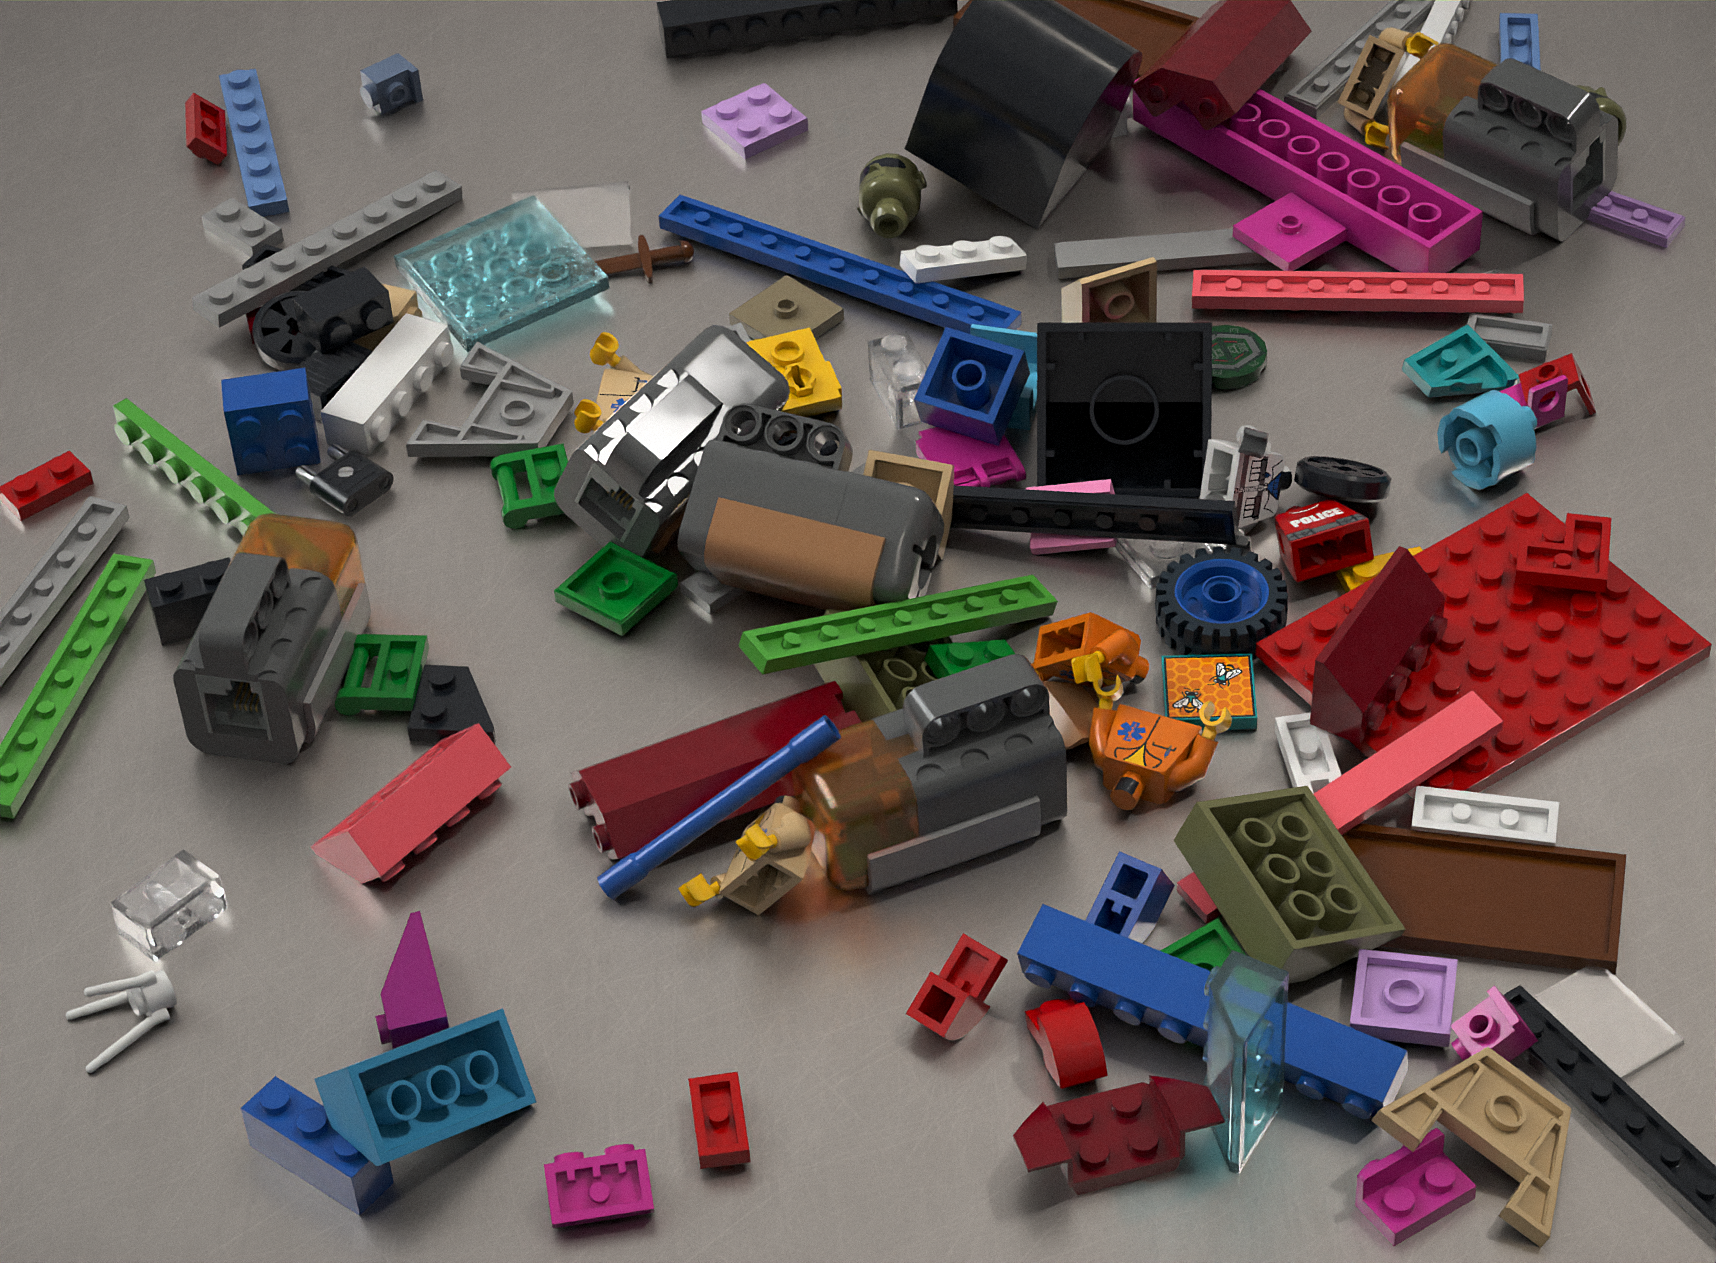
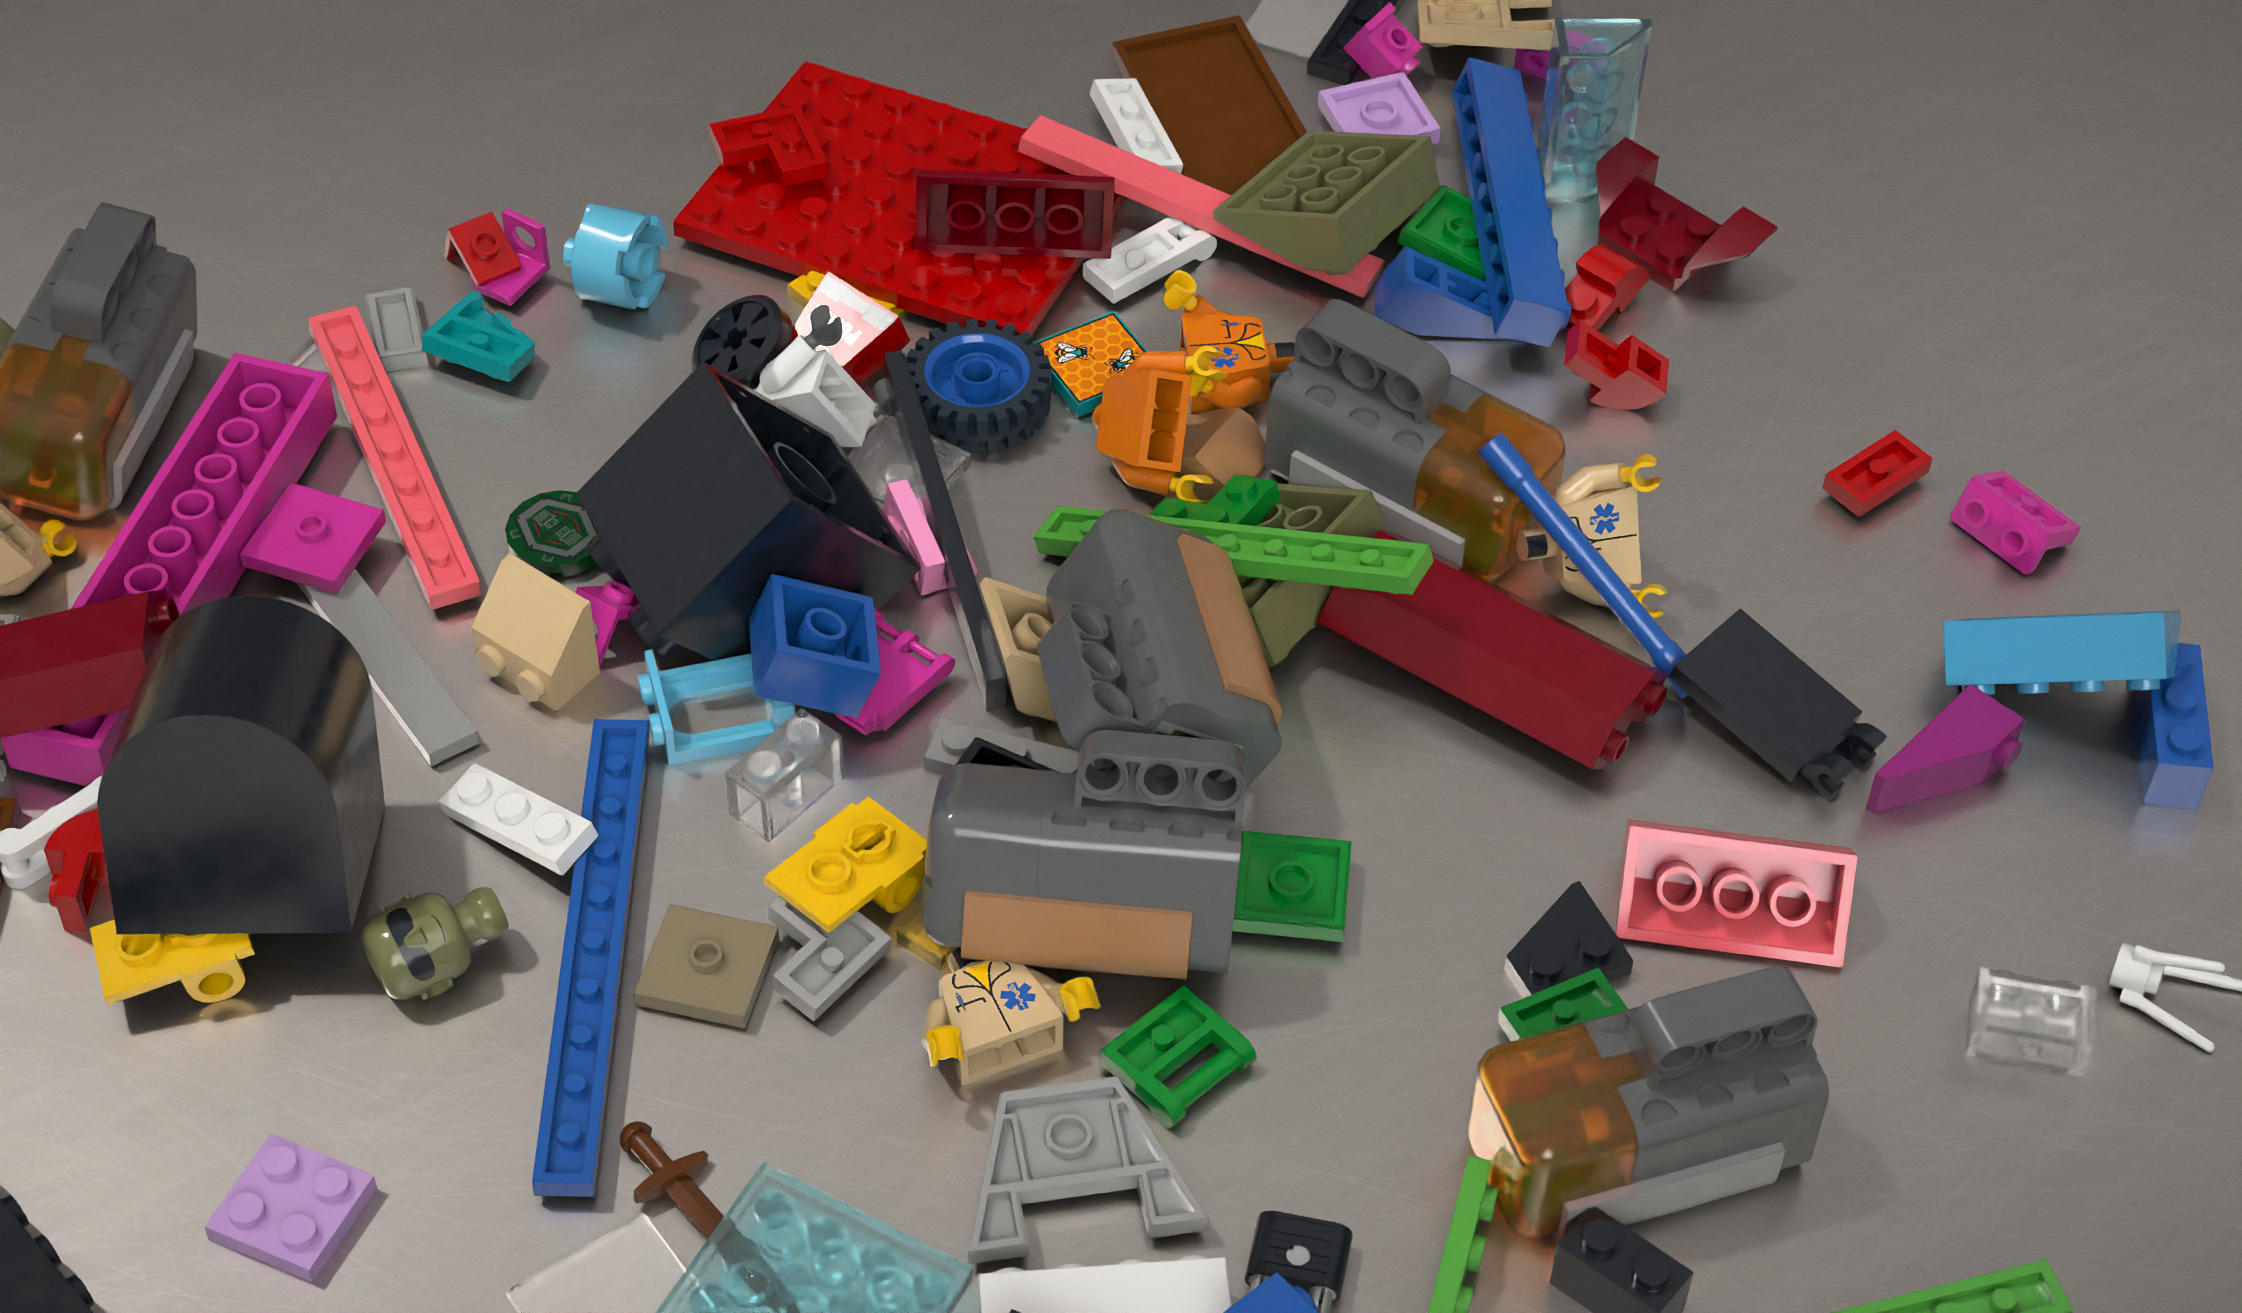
camera: 125 degrees left, 5 degrees up
none -> black tile [1669,608,1887,801]

